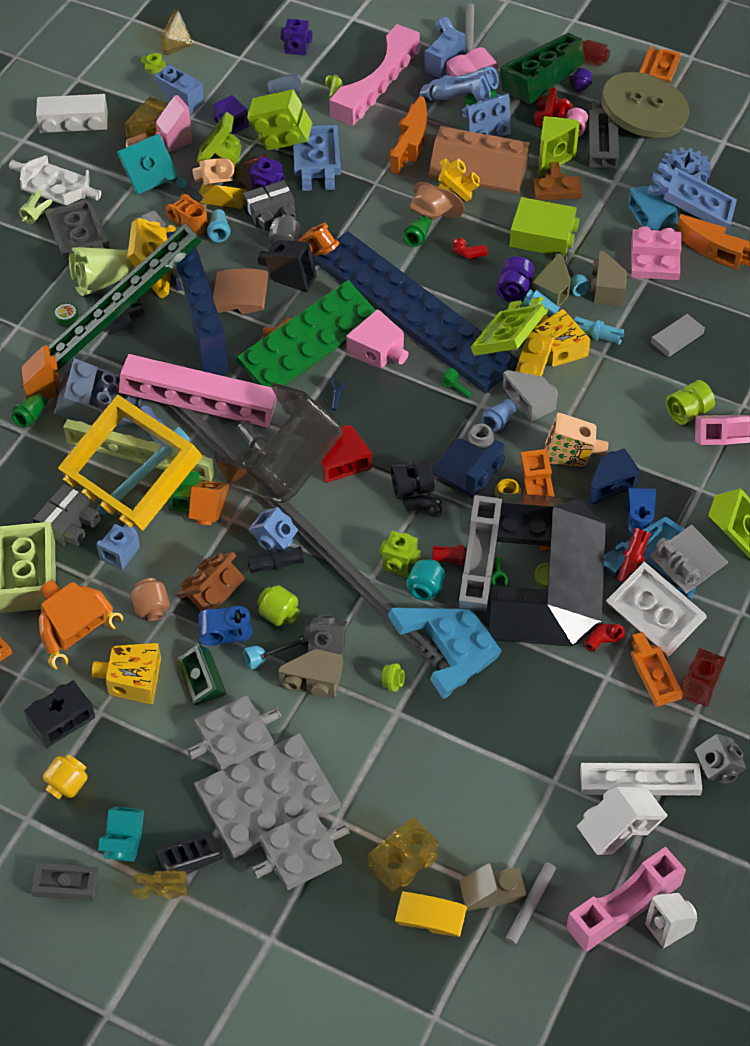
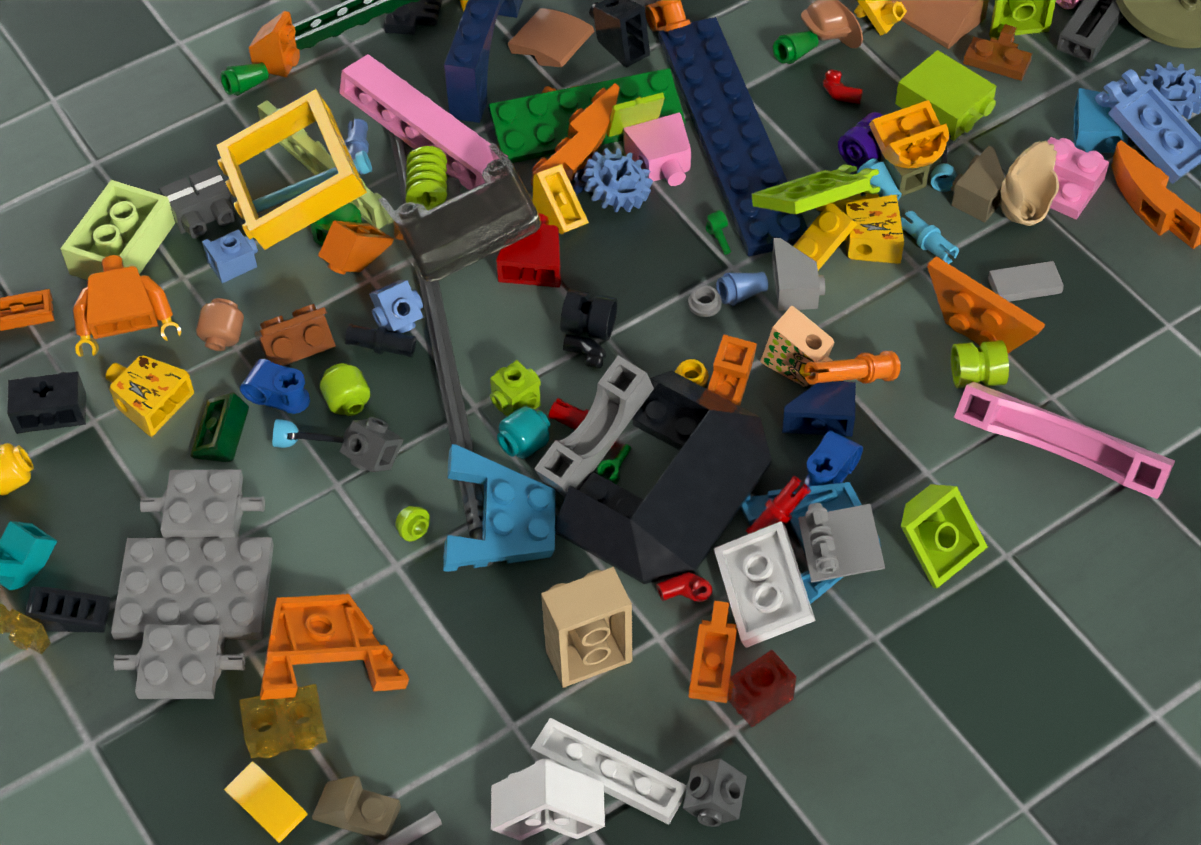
camera: 30 degrees right, 0 degrees up
sand blue slope [54,358,142,427] -> none
dark tan slope [279,649,343,698] -> none
dark blue bracket [432,438,505,497] -> none
none -> orange wing [260,594,409,700]
none -> lime piece [405,146,447,215]
none -> orange slope [531,83,619,186]
none -> yellow slope [532,164,589,234]
none -> tan brick [541,567,632,688]
none -> medium blue gear [582,148,653,212]
none -> lime piece [607,92,665,137]
none -> orange pin [804,351,901,384]
none -> light orange slope [869,100,949,168]
none -> orange wing [927,256,1045,353]
none -> tan hair [1000,141,1059,226]

